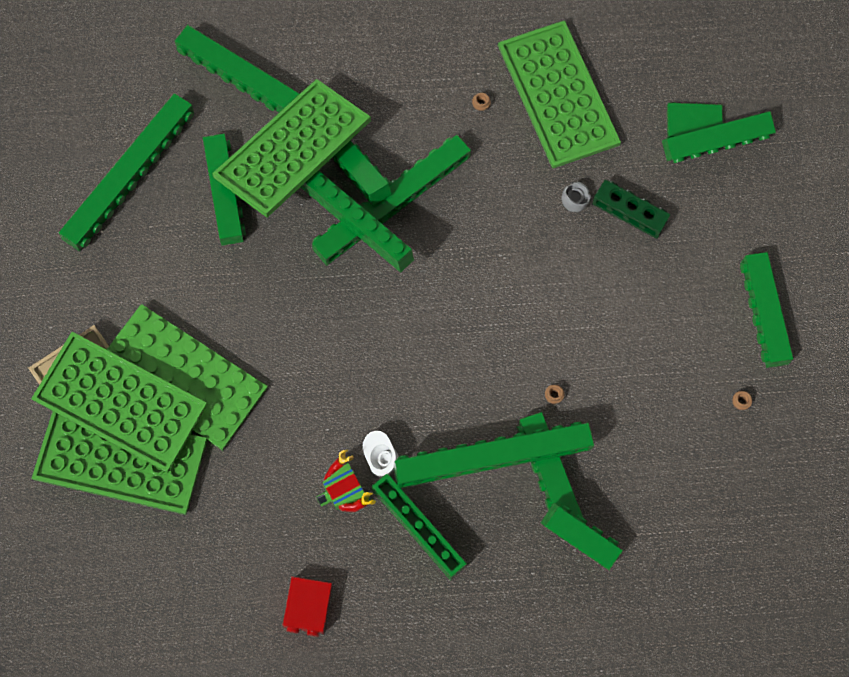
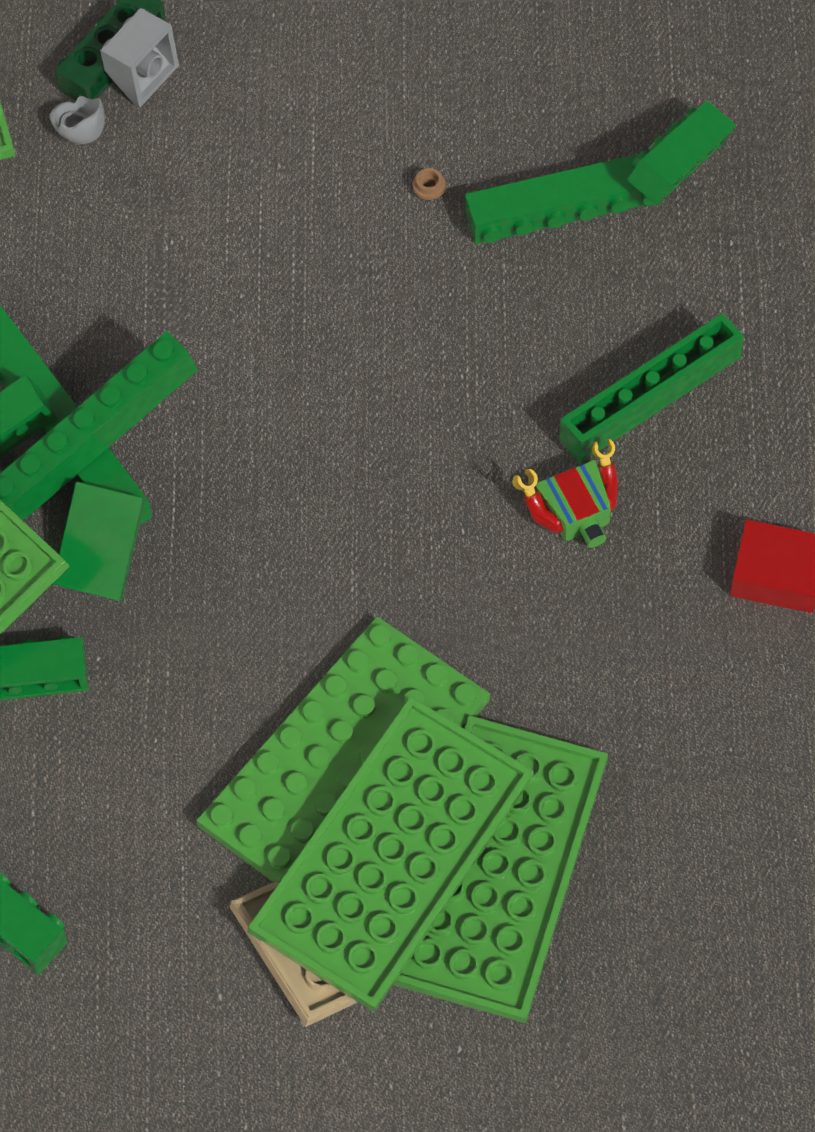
camera: 80 degrees left, 10 degrees down
white piece [363,431,398,476] -> none
green brick [393,422,594,488] -> none
none -> green tile [53,482,146,601]
none -> light grey slope [100,8,179,108]

